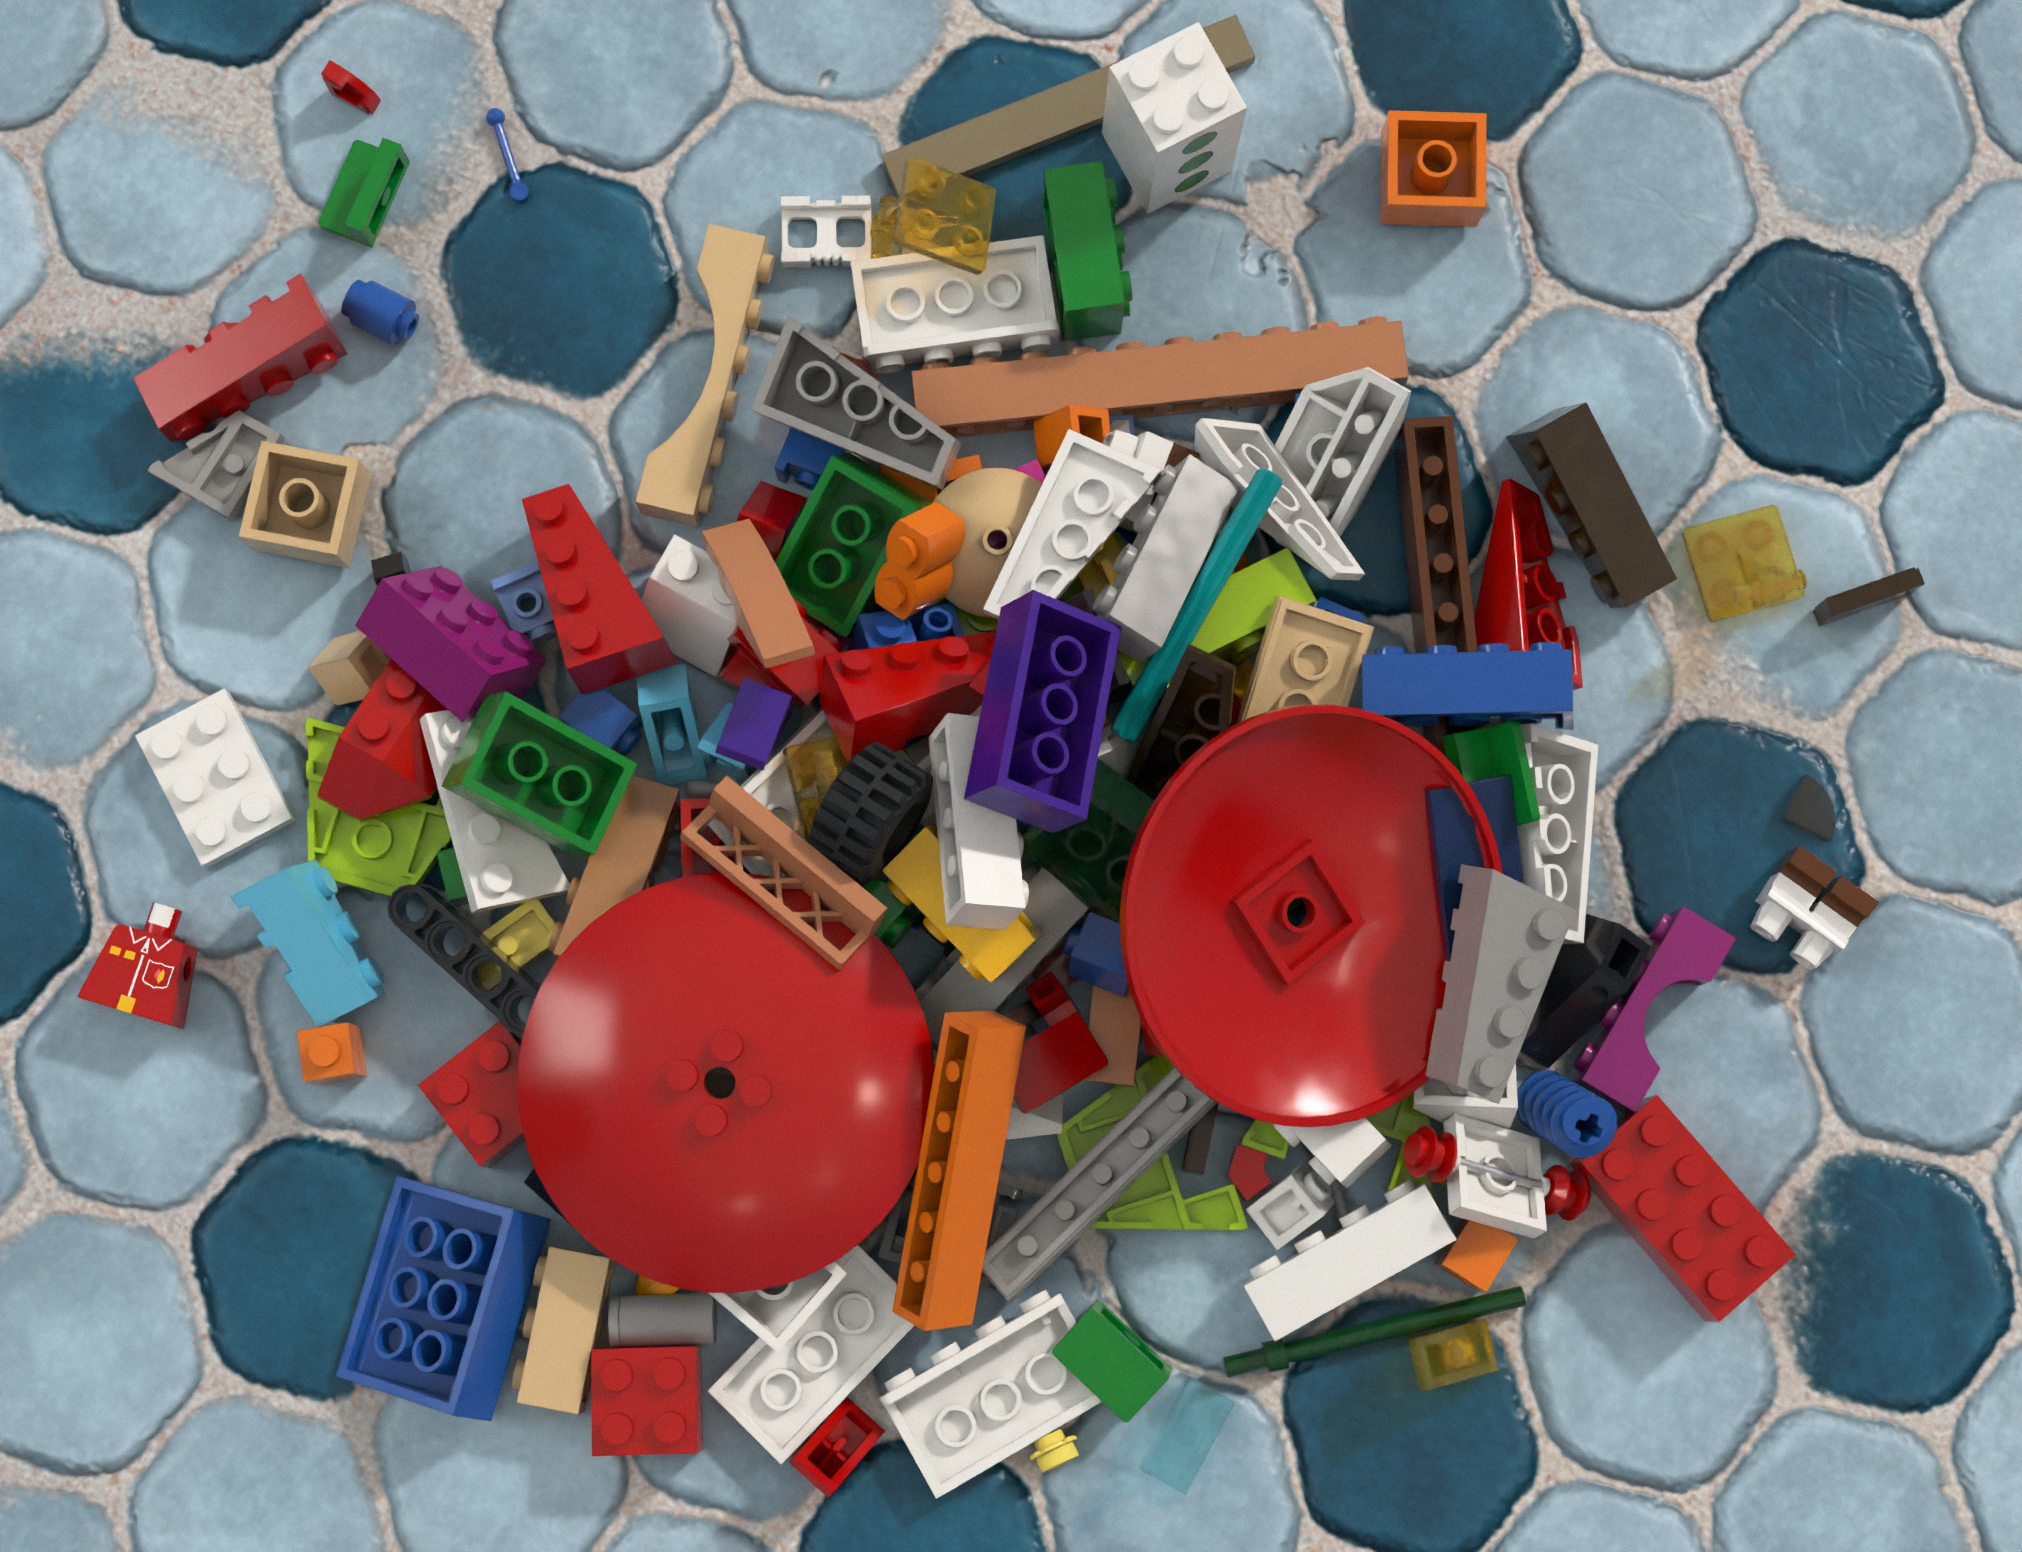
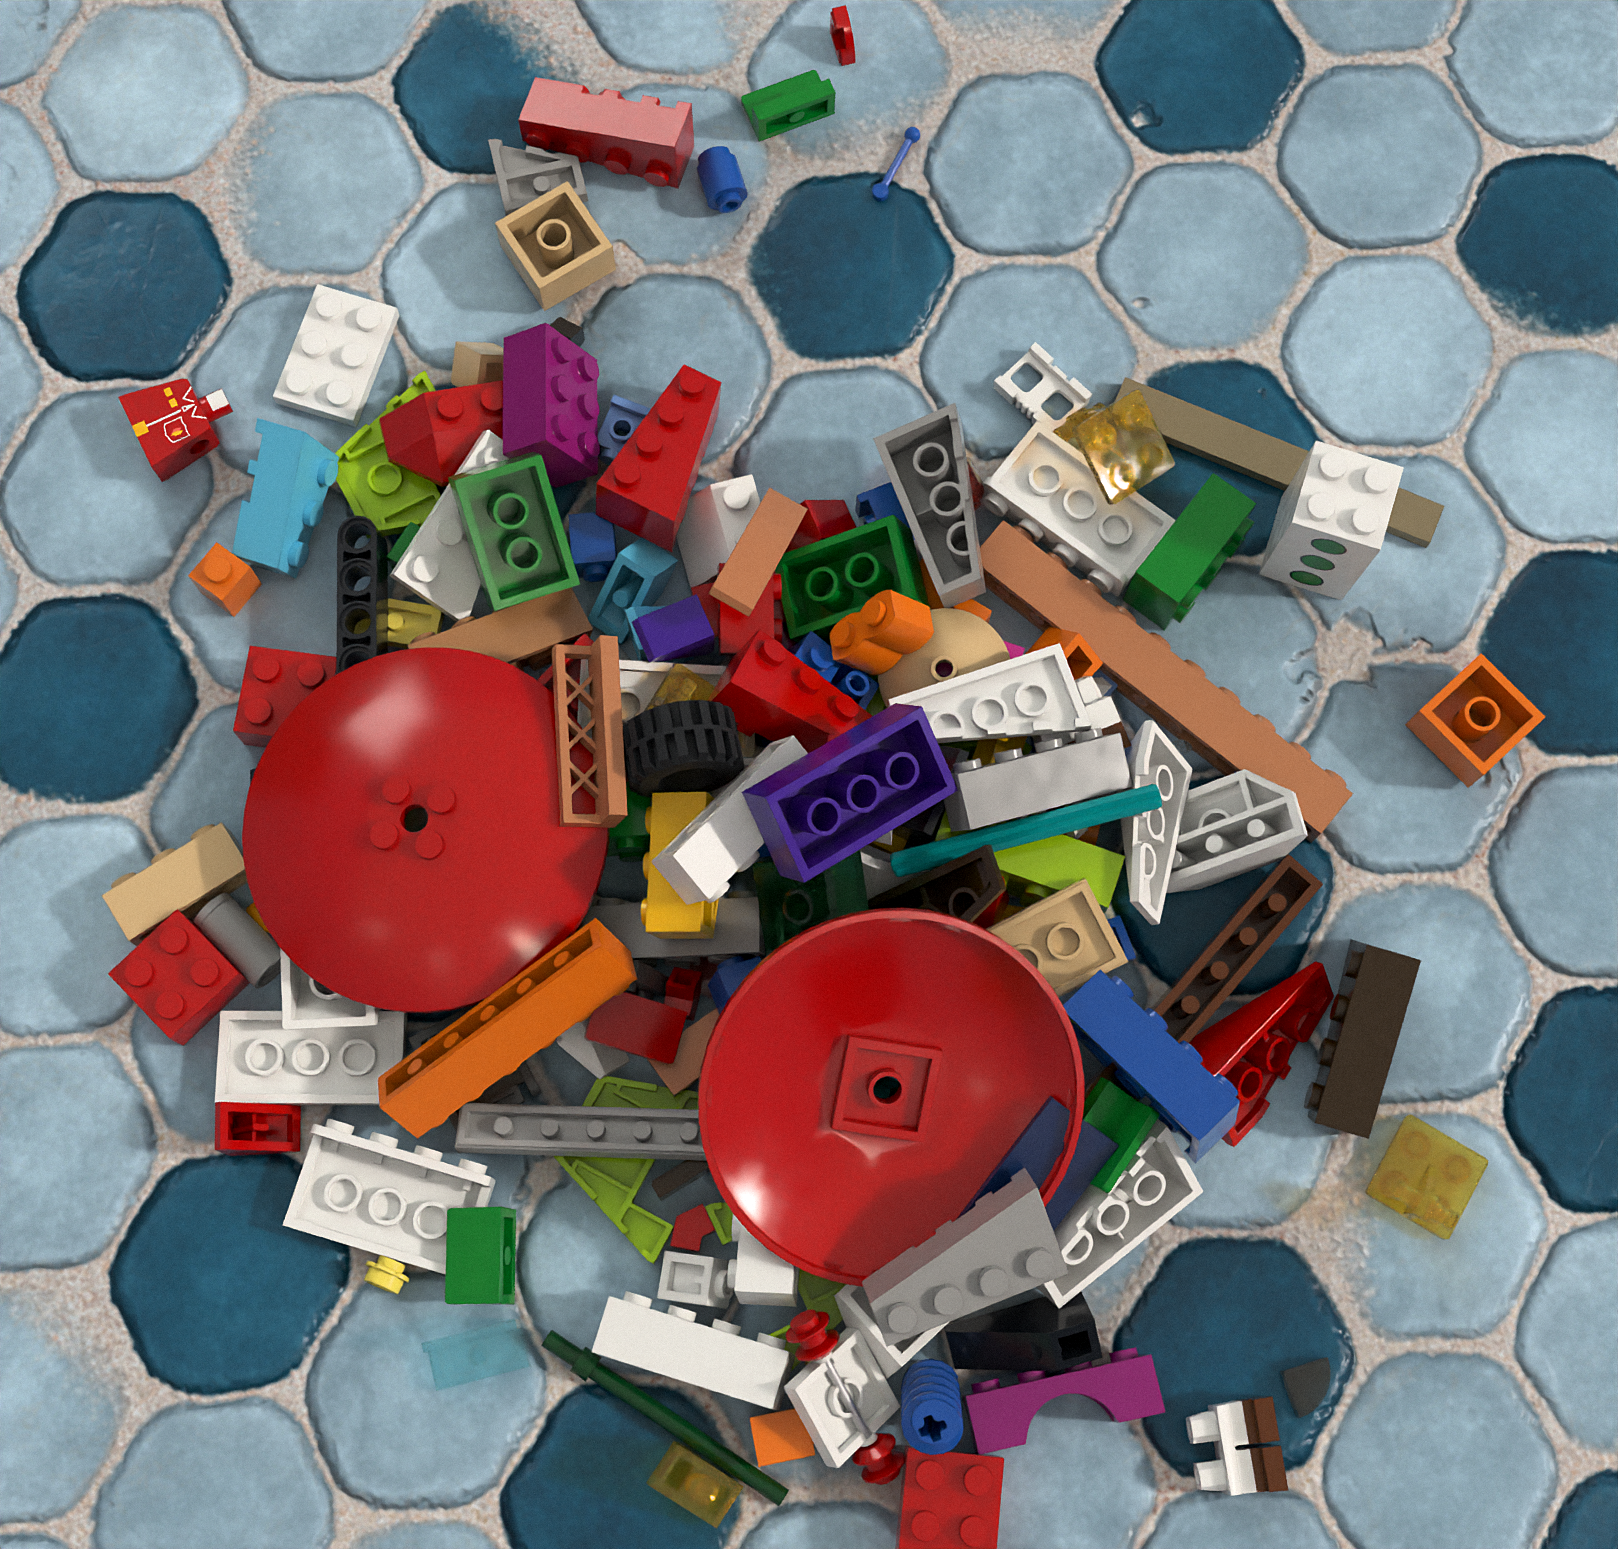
camera: 45 degrees right, 5 degrees down
blue slope [336,1176,551,1421] -> none
tan arch [635,223,775,527] -> none
dark brown tile [1813,567,1925,627] -> none

